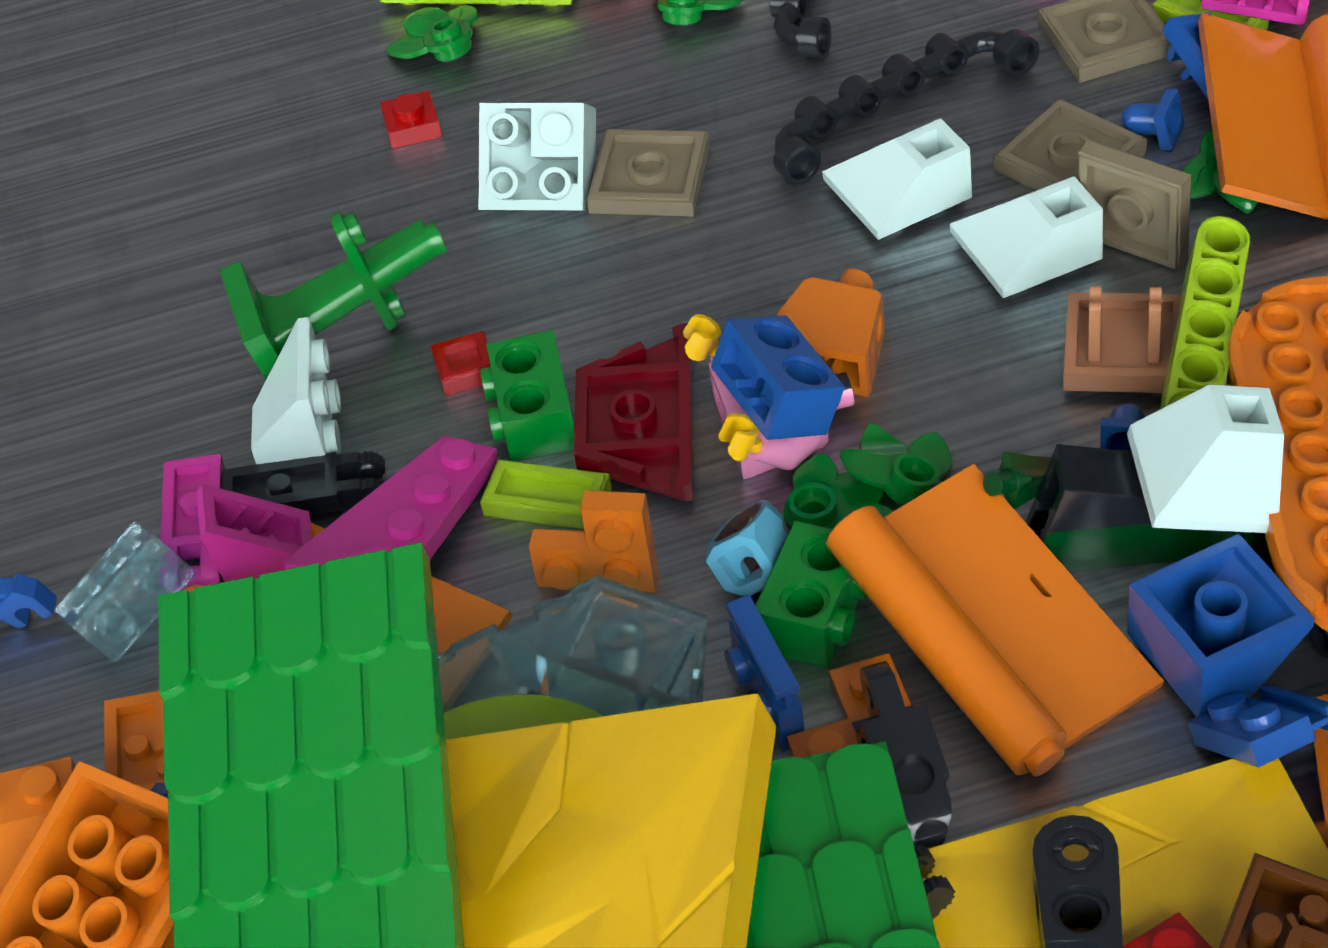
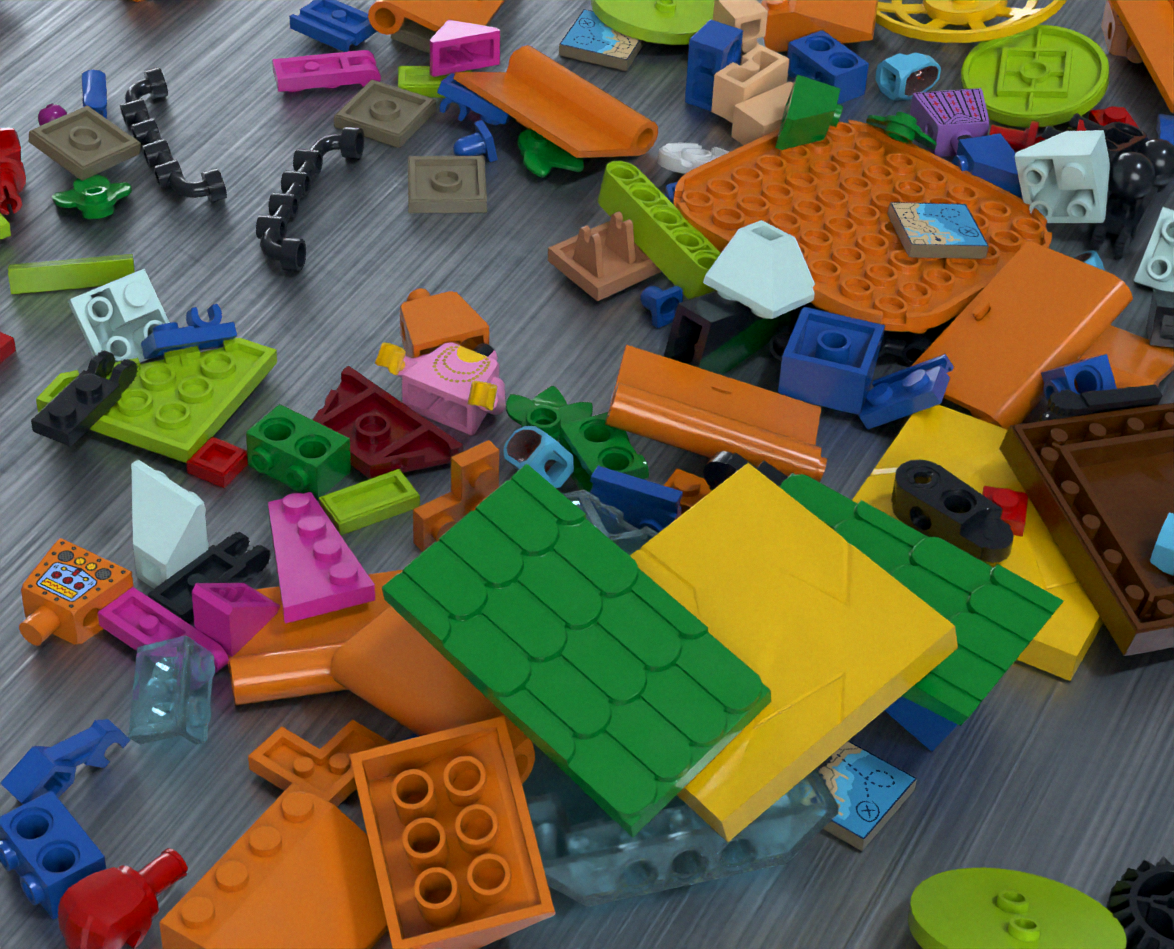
camera: 55 degrees left, 5 degrees down
green piece [220,210,448,380] -> none
dark tan tile [587,129,710,217] -> none
blue brick [711,315,845,440] -> none
light aqua slope [822,118,972,240] -> none
green plate [839,422,952,506] -> none
light aqua slope [950,176,1103,298] -> none
dark green piece [983,451,1051,510] -> none
dark tan tile [1079,140,1191,271] -> none
none -> lime slope [8,254,135,294]
none -> orange torso [19,538,134,646]
none -> black hinge [31,350,138,446]
none -> lime plate [36,337,277,463]
none -> blue plate [141,304,237,359]

